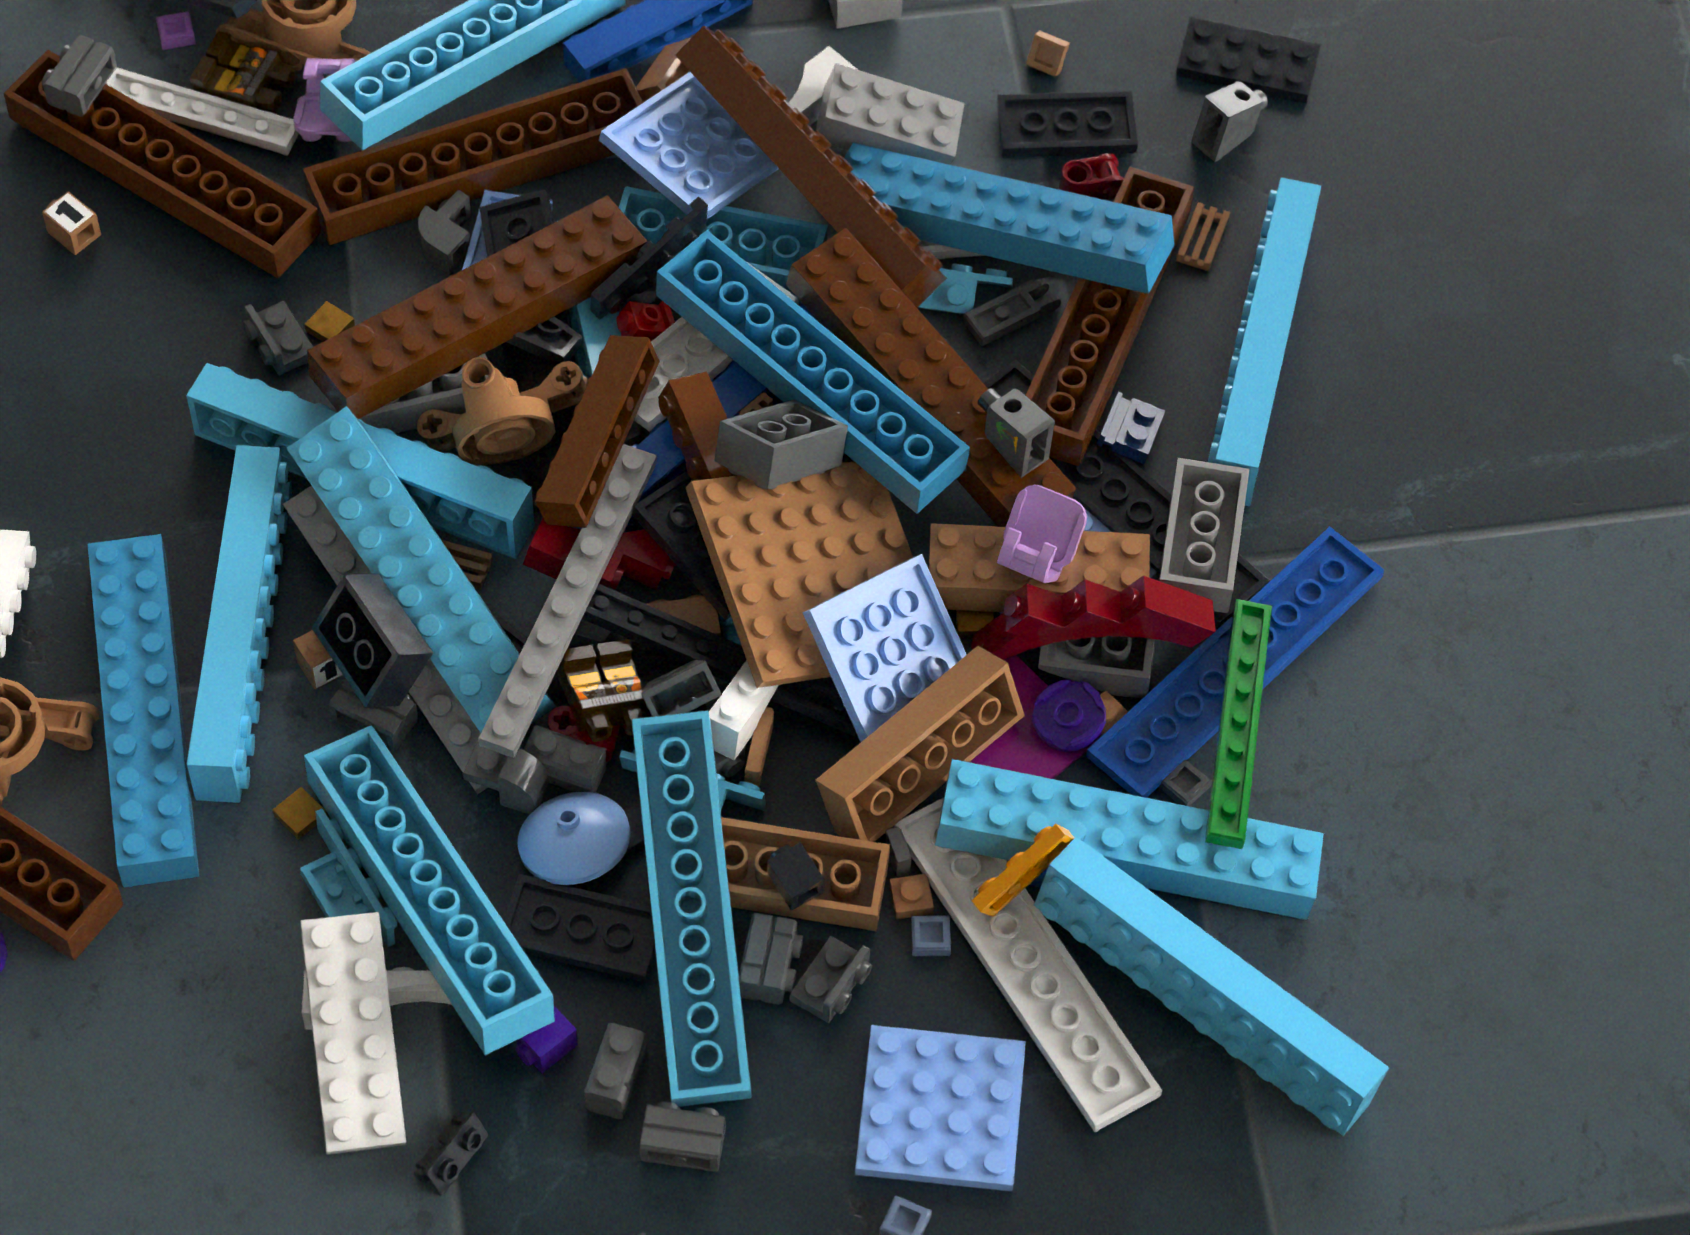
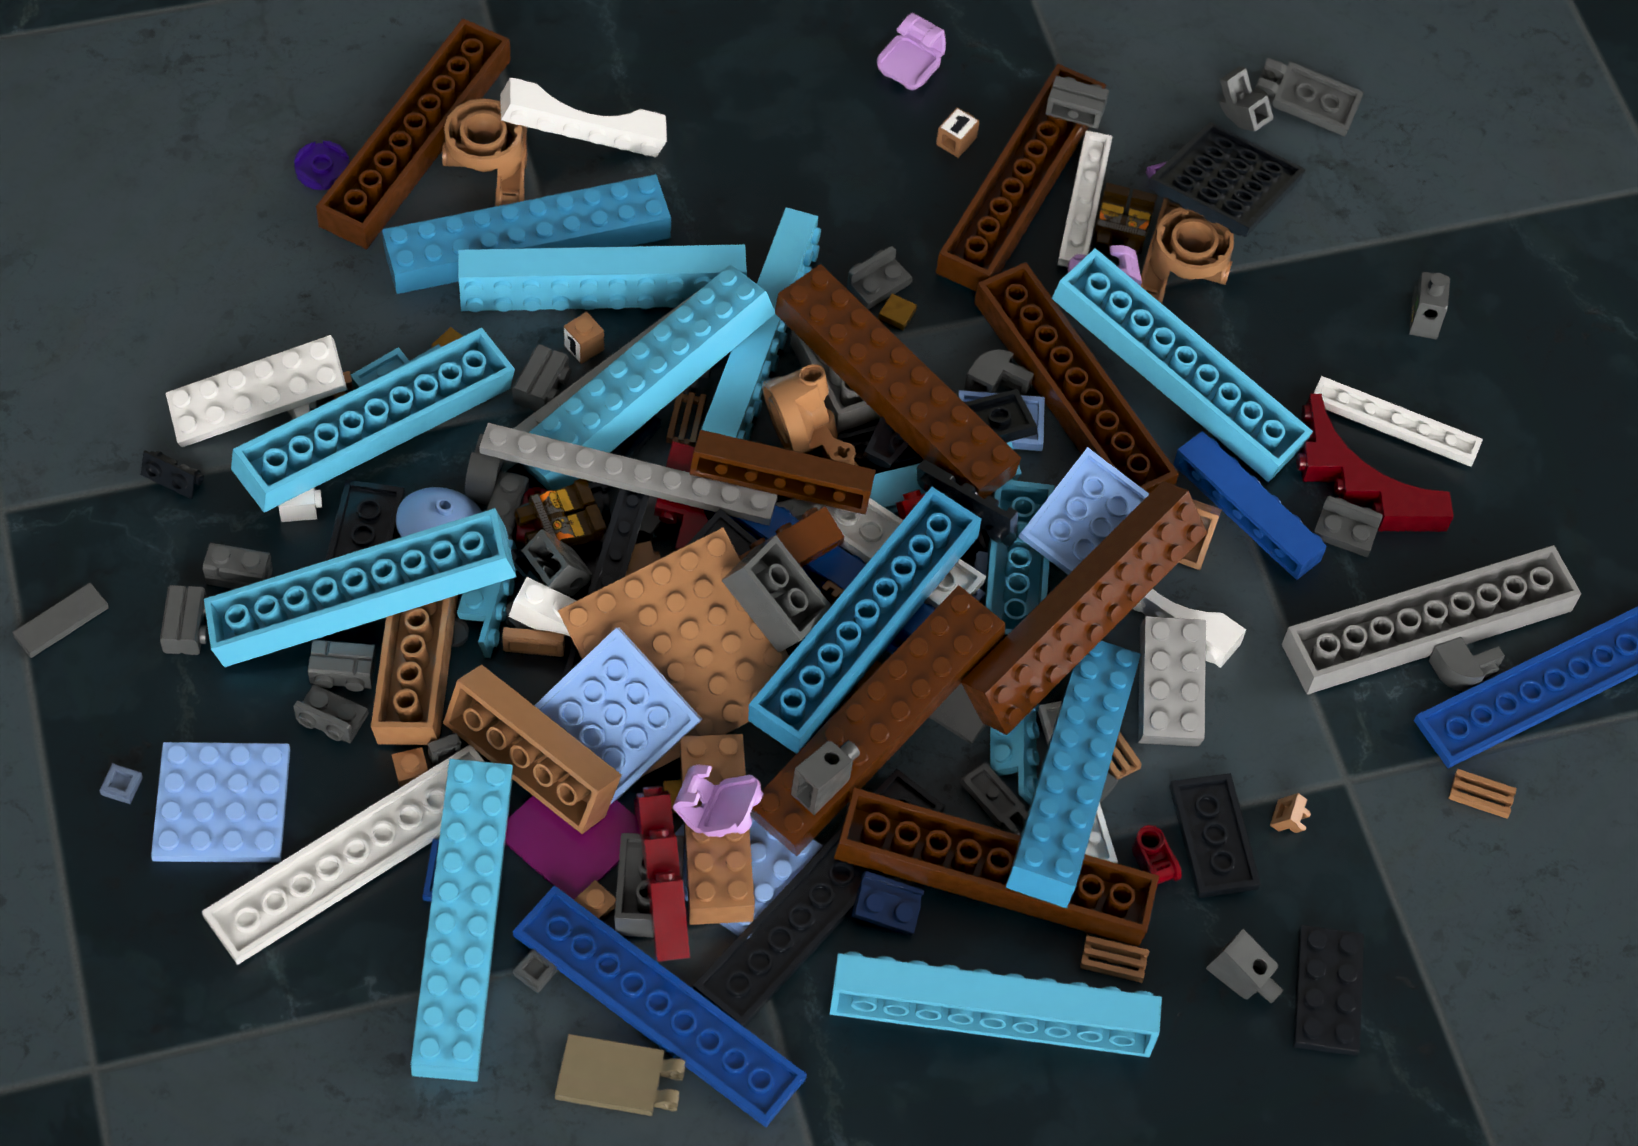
camera: 80 degrees right, 0 degrees up
black brick [312,574,433,708] -> none
dark purple brick [515,1006,578,1073] -> none
black brick [767,842,824,911] -> none
sand blue tile [911,916,951,956] -> none
light orange plate [971,824,1074,917] -> none
dark purple tile [1032,679,1106,752] -> none
medium azure brick [1034,837,1389,1136] -> none
light grey brick [1159,458,1249,613] -> none
green tile [1205,599,1272,849] -> none
none -> dark tan tile [555,1034,685,1116]

